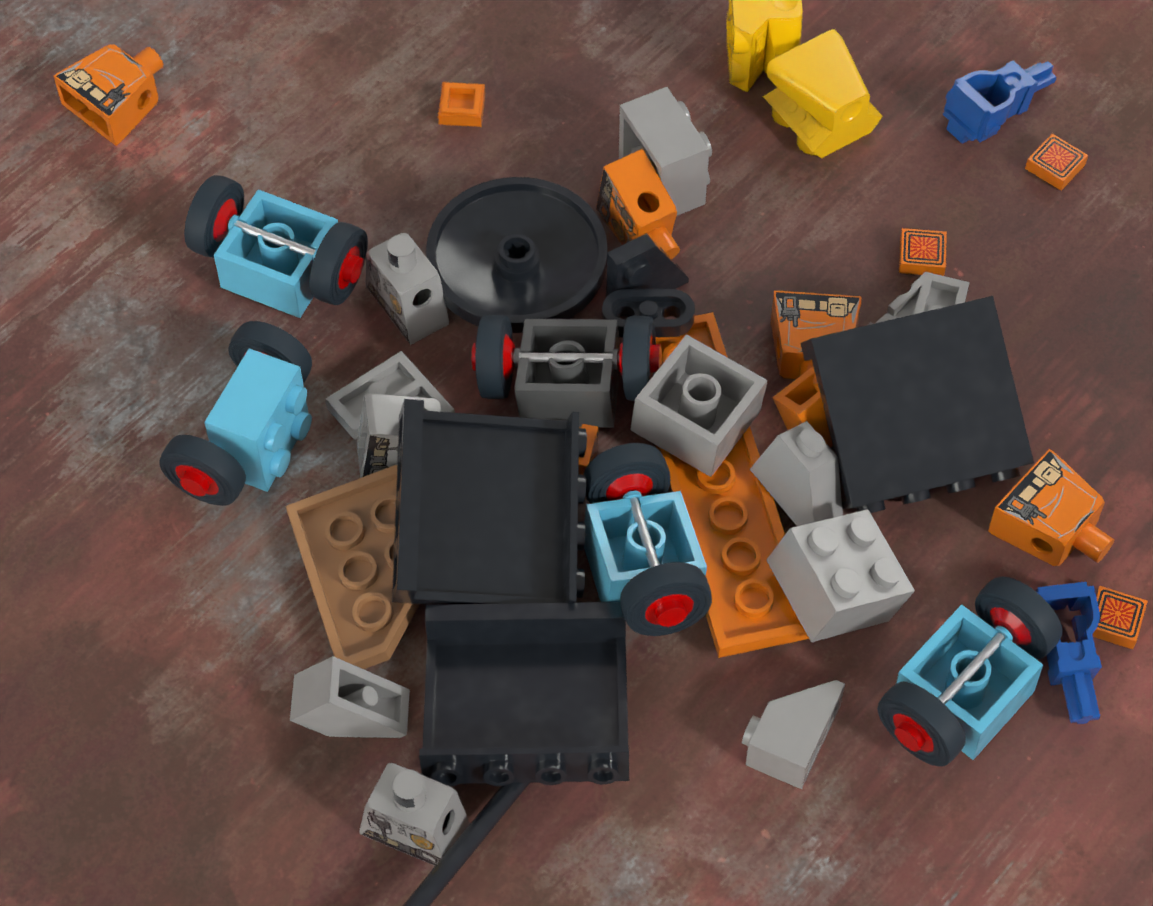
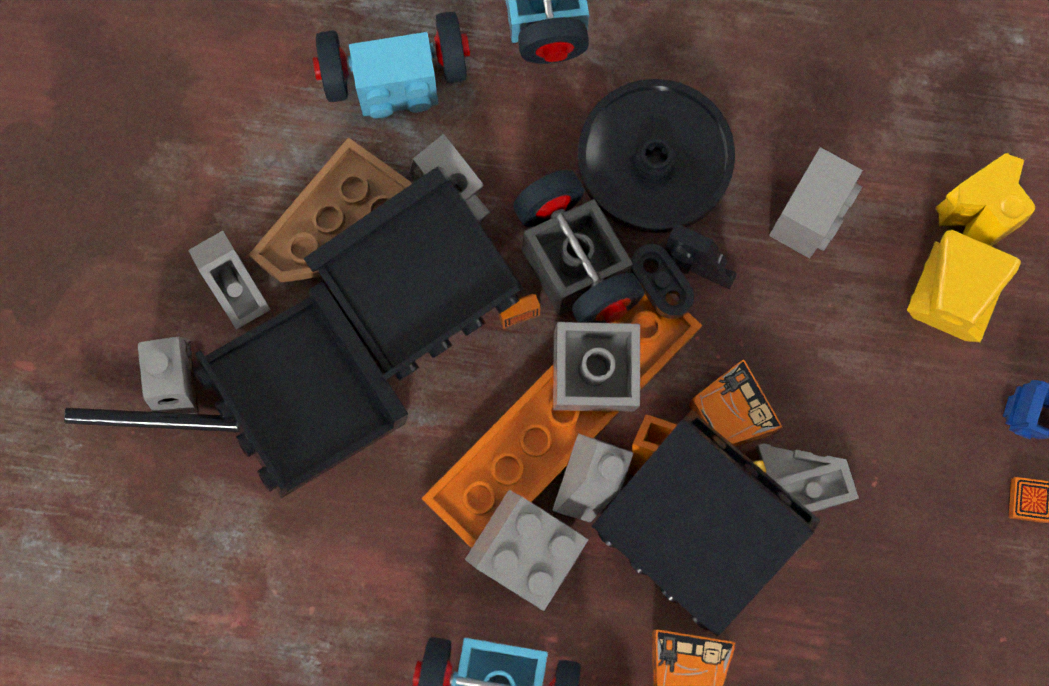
camera: 55 degrees right, 20 degrees up
light grey wing [326,351,455,440] -> none
light grey torso [366,233,449,345] -> none
orange tile [438,82,485,127] -> none
brick [583,443,712,636] -> none
orange torso [596,149,680,259] -> none
light grey slope [742,680,845,789] -> none
orange tile [899,228,947,276] -> none

